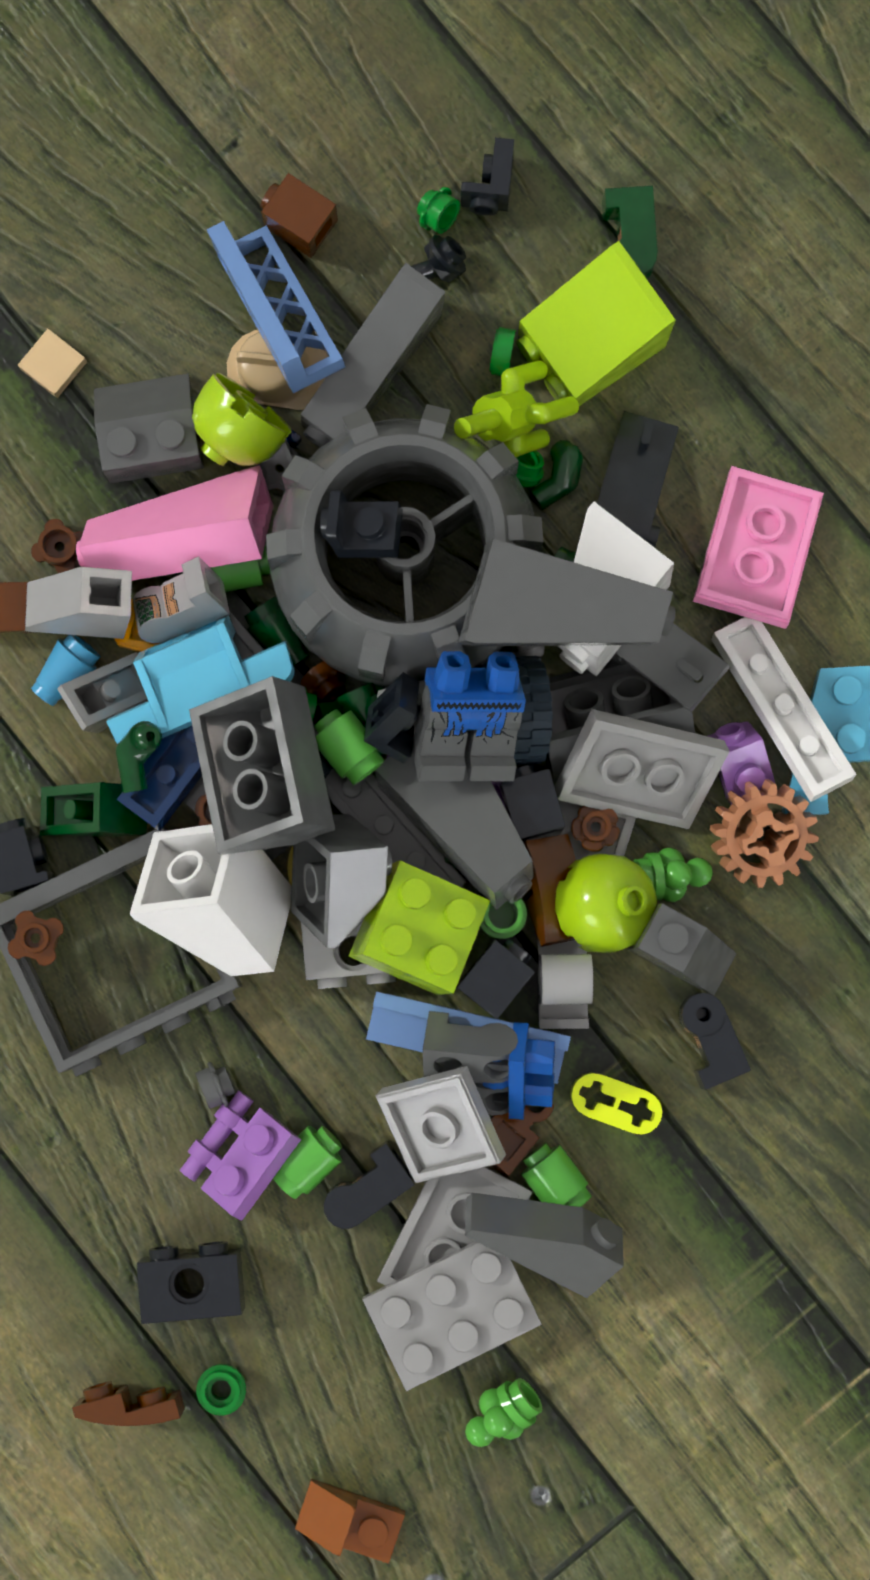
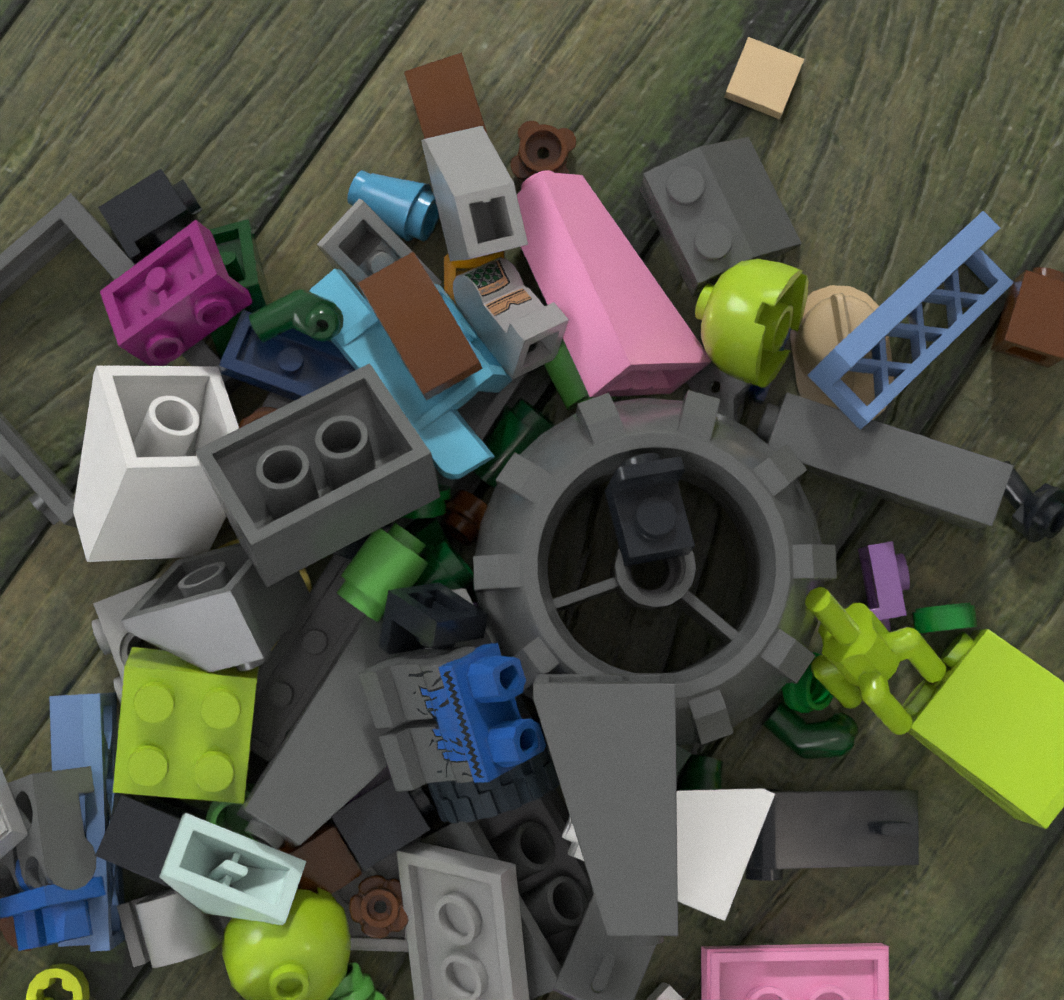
camera: 80 degrees right, 0 degrees up
reddish brown plate [8,911,64,966] -> none
none -> magenta bracket [100,220,252,366]
none -> light aqua slope [159,813,306,925]
none -> reddish brown slope [358,252,483,401]
none -> medium lavender bracket [858,541,910,631]

